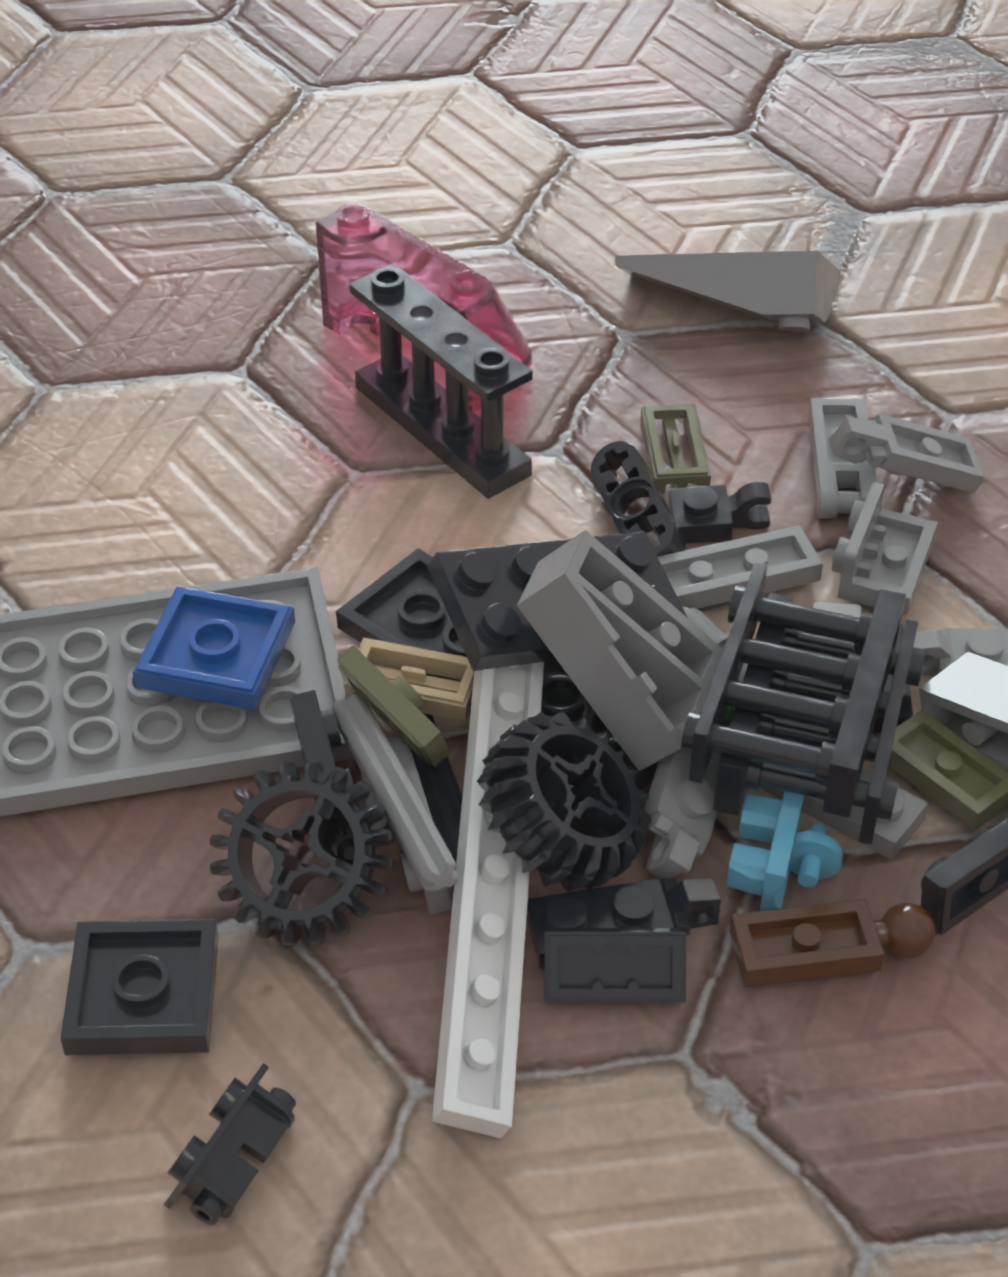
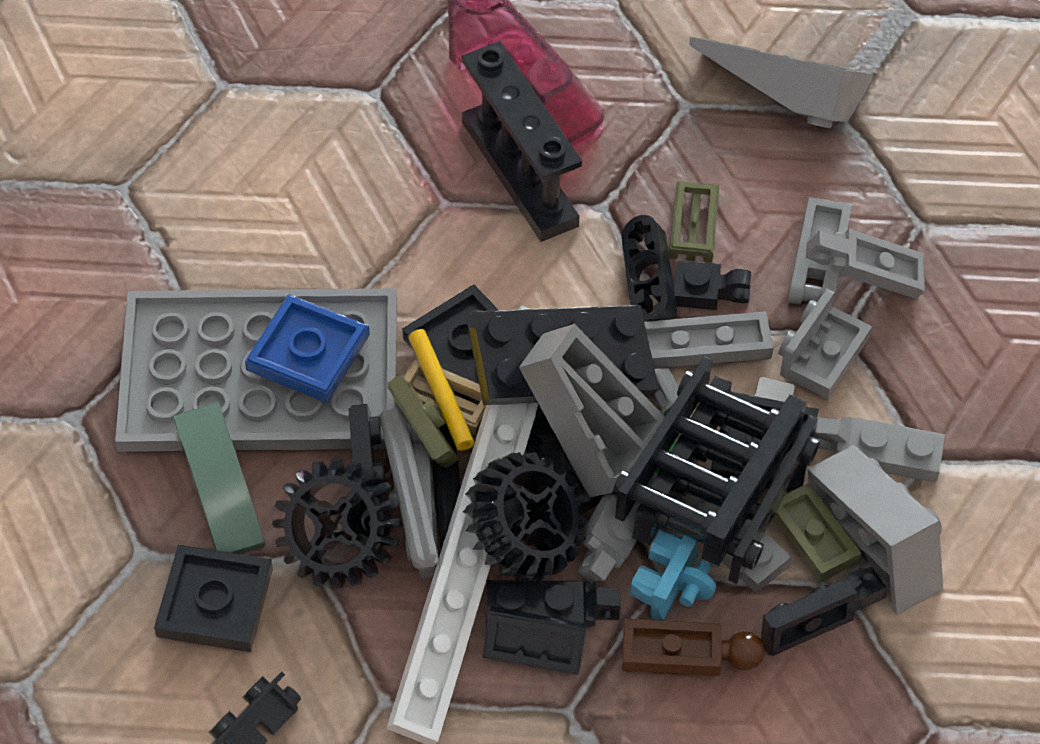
camera: 10 degrees right, 10 degrees up
none -> sand green slope [173,402,265,554]
none -> yellow piece [408,329,475,451]

